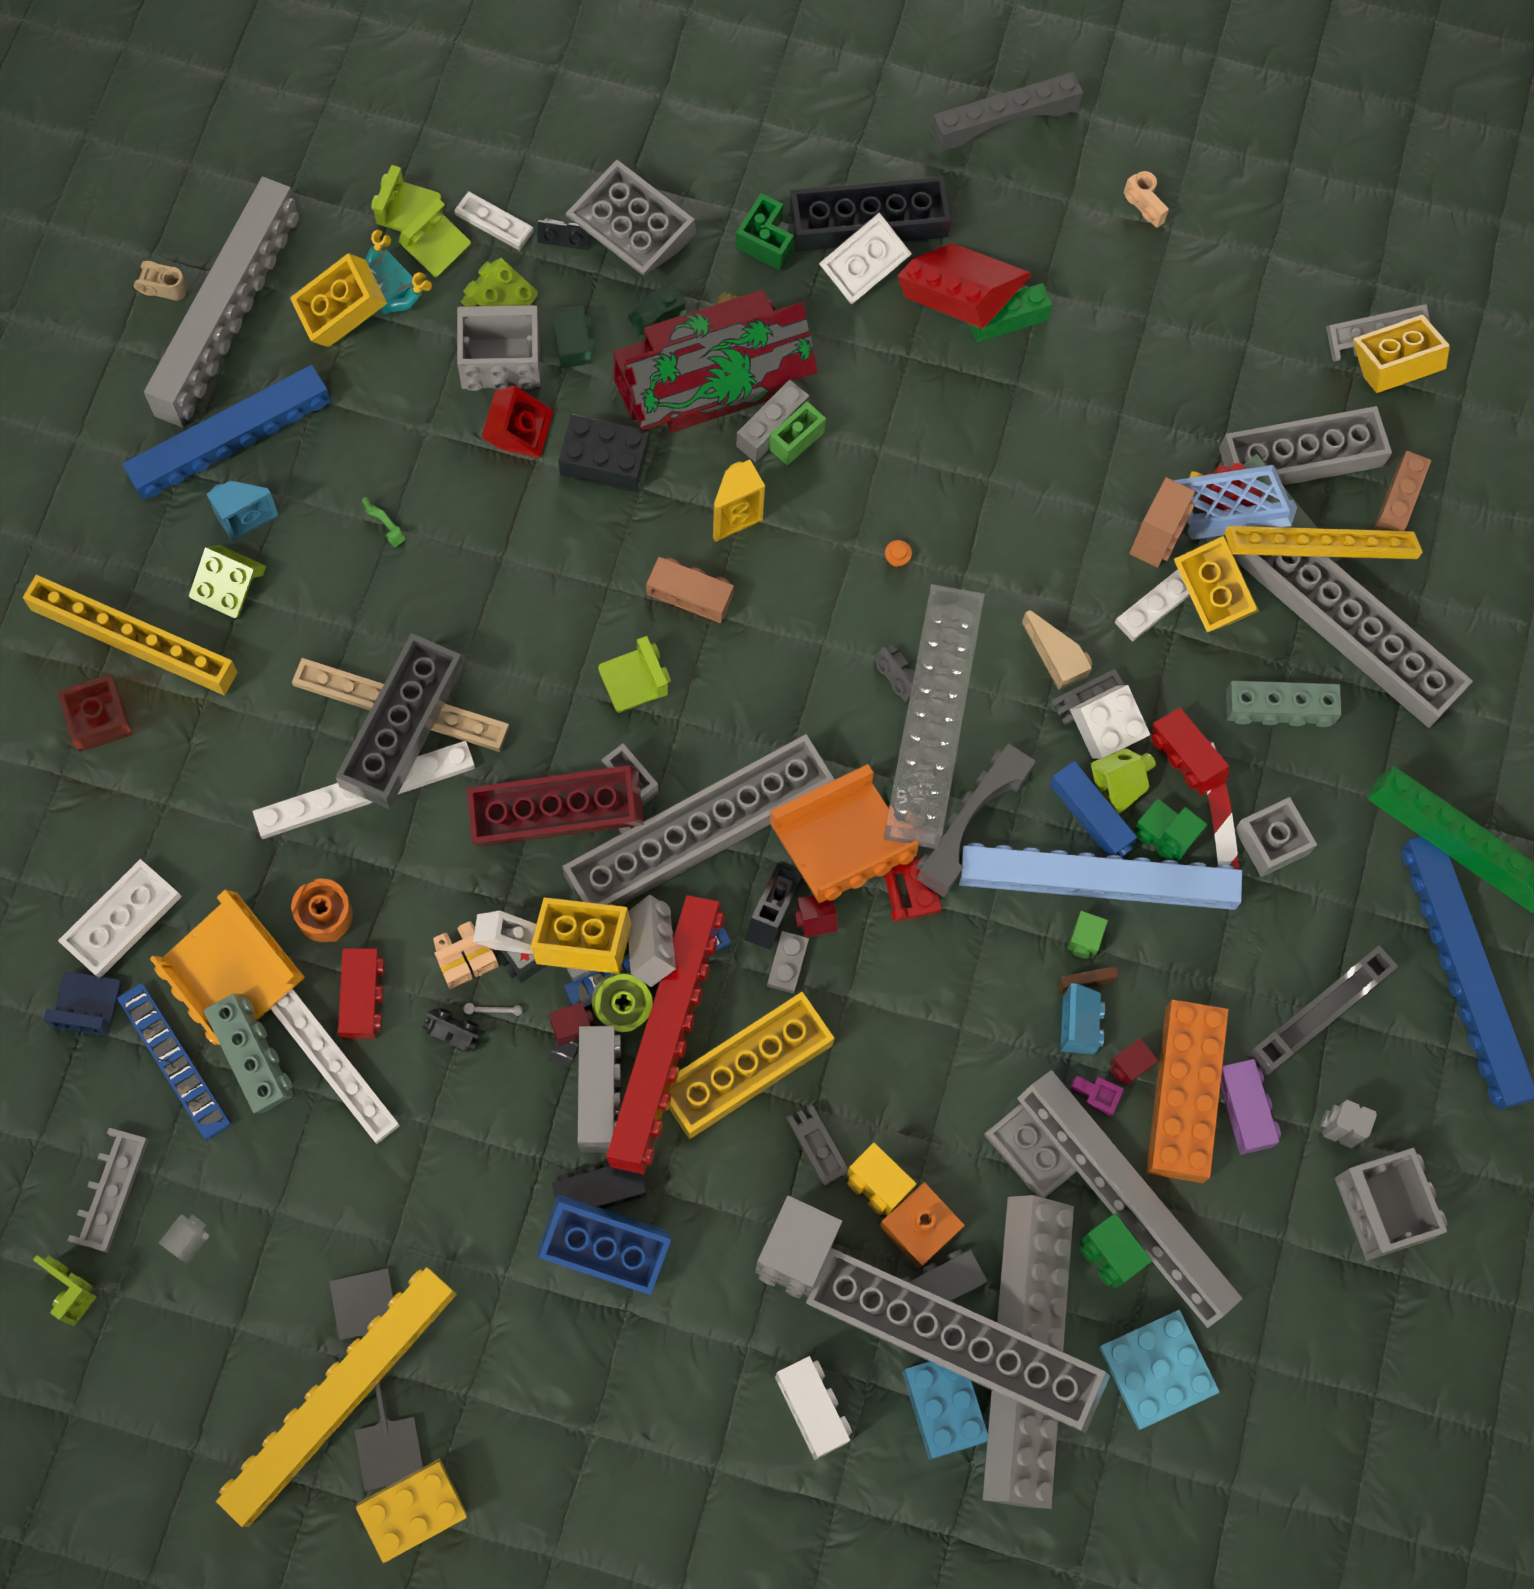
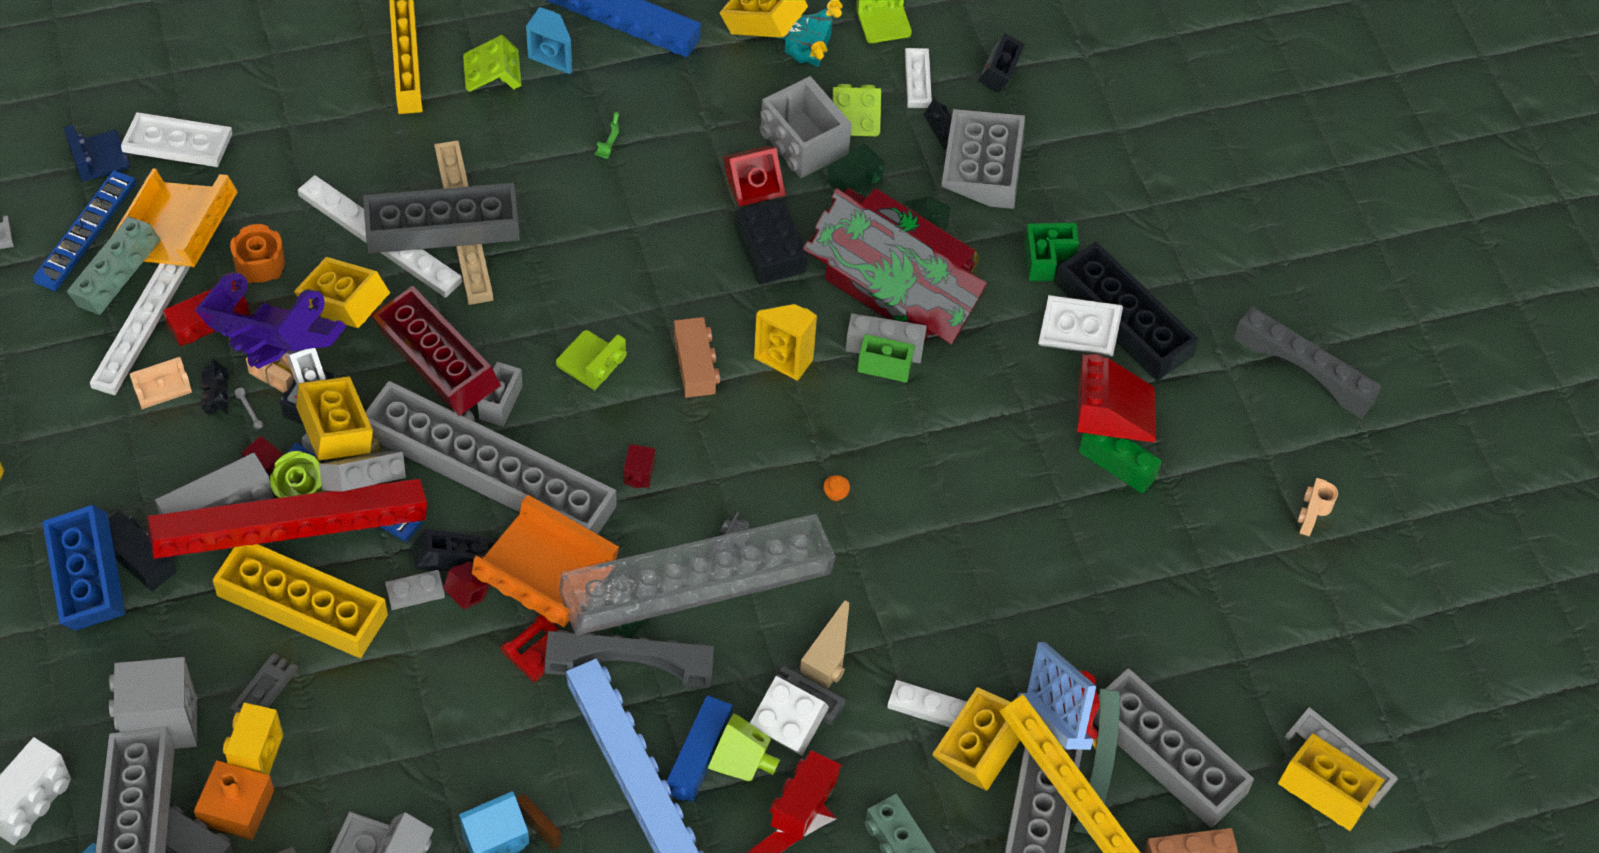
camera: 60 degrees right, 15 degrees down
clear red brick [57,674,133,752] -> none
lime bracket [398,197,471,277] -> none
bright green brick [1067,911,1108,958] -> none
nougat brick [1129,477,1196,568] -> none
green brick [1133,798,1207,862] -> none
none -> light nougat hinge [129,357,192,409]
none -> dark purple piece [195,272,346,369]
none -> yellow brick [294,257,390,328]
none -> dark red brick [623,444,656,489]
none -> black brick [978,33,1025,93]

